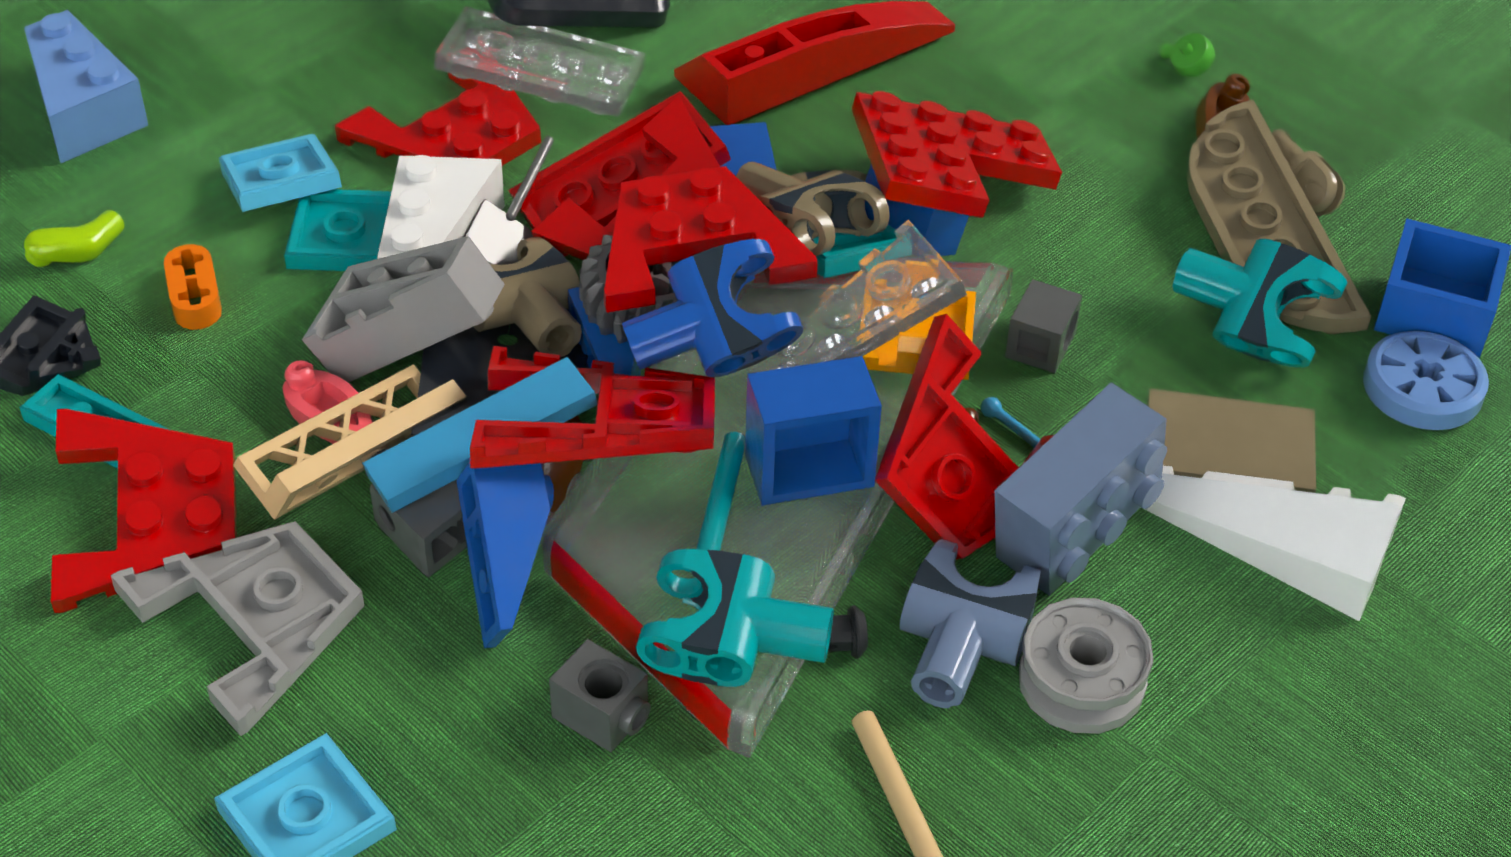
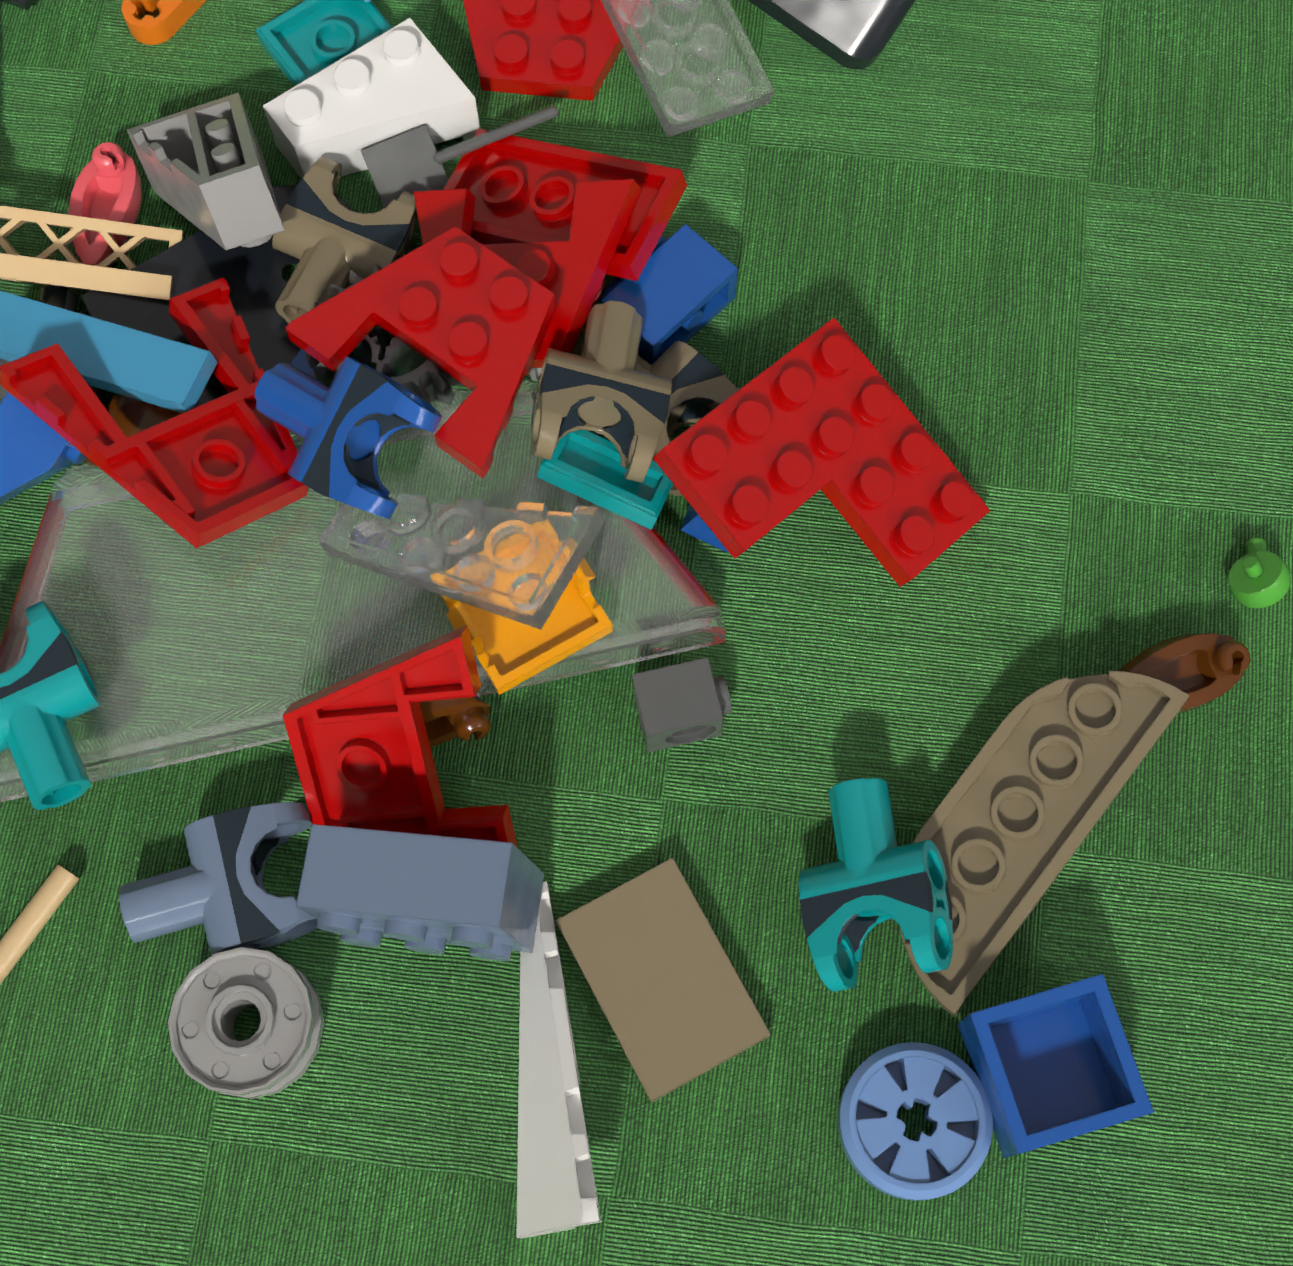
camera: 55 degrees right, 25 degrees up
red wedge [674,1,955,125] -> none
teal bar [696,432,745,550] -> none
blue piece [745,356,882,506] -> none
black piece [828,605,868,659] -> none
dark azure hinge [980,397,1040,447] -> none
dark tan arm [1271,129,1345,216] -> none

